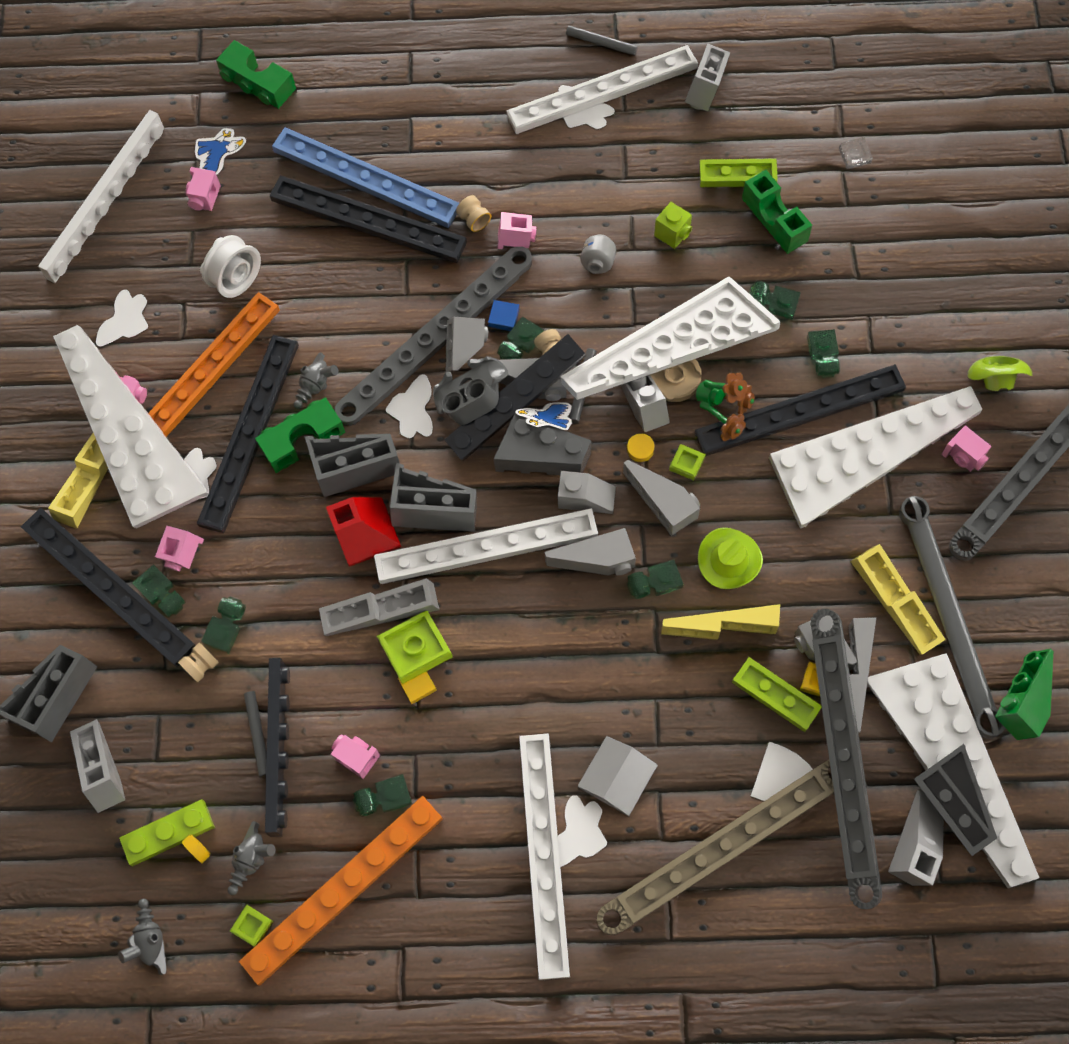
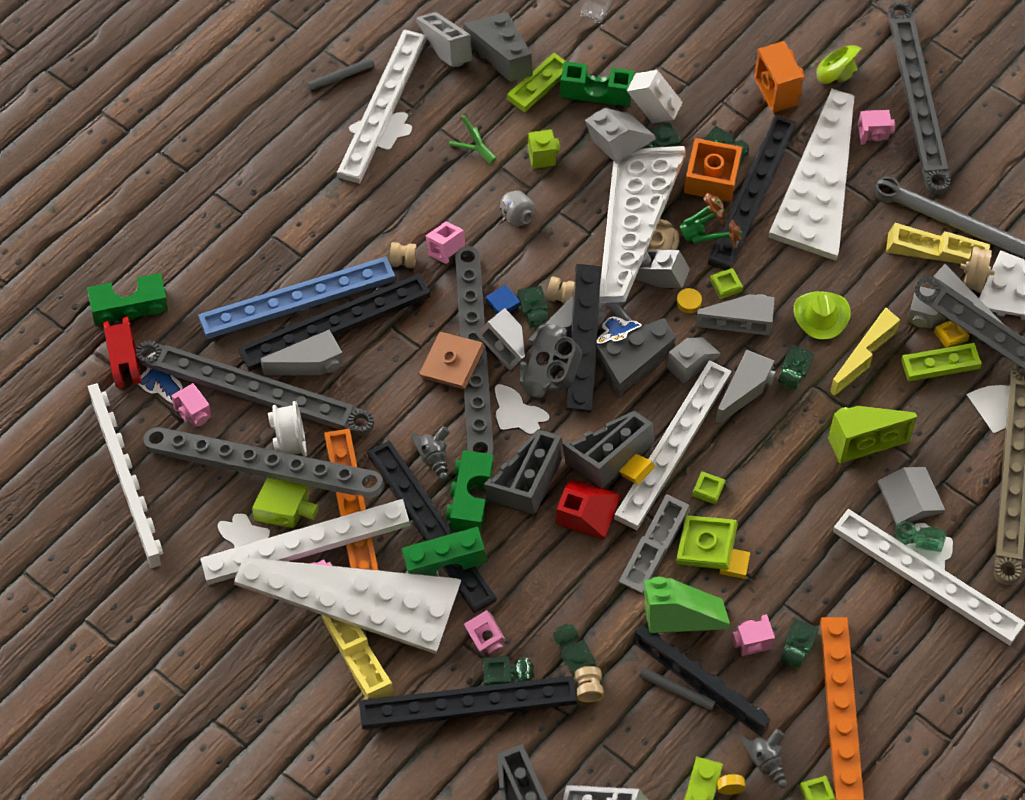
camera: 55 degrees left, 10 degrees down
none -> red piece [103,317,142,388]
none -> dark grey plate [136,340,374,436]
none -> dark grey plate [144,427,384,498]
none -> white plate [201,499,410,585]
none -> lime torso [252,477,319,528]
none -> light grey slope [261,330,343,375]
none -> green arch [402,527,489,577]
none -> nougat plate [419,332,485,390]
none -> bright green plant [449,115,497,165]
none -> dark grey wedge [463,12,533,82]
none -> light grey slope [585,108,656,163]
none -> yellow tile [619,454,655,485]
none -> white brick [627,70,683,123]
none -> bright green slope [644,577,730,633]
none -> orange brick [684,138,742,202]
none -> lime tile [692,471,725,505]
none -> orange brick [754,41,805,113]
none -> lime slope [828,406,917,464]
none -> clear green plate [894,521,946,552]
none -> tan wheel [960,246,995,293]

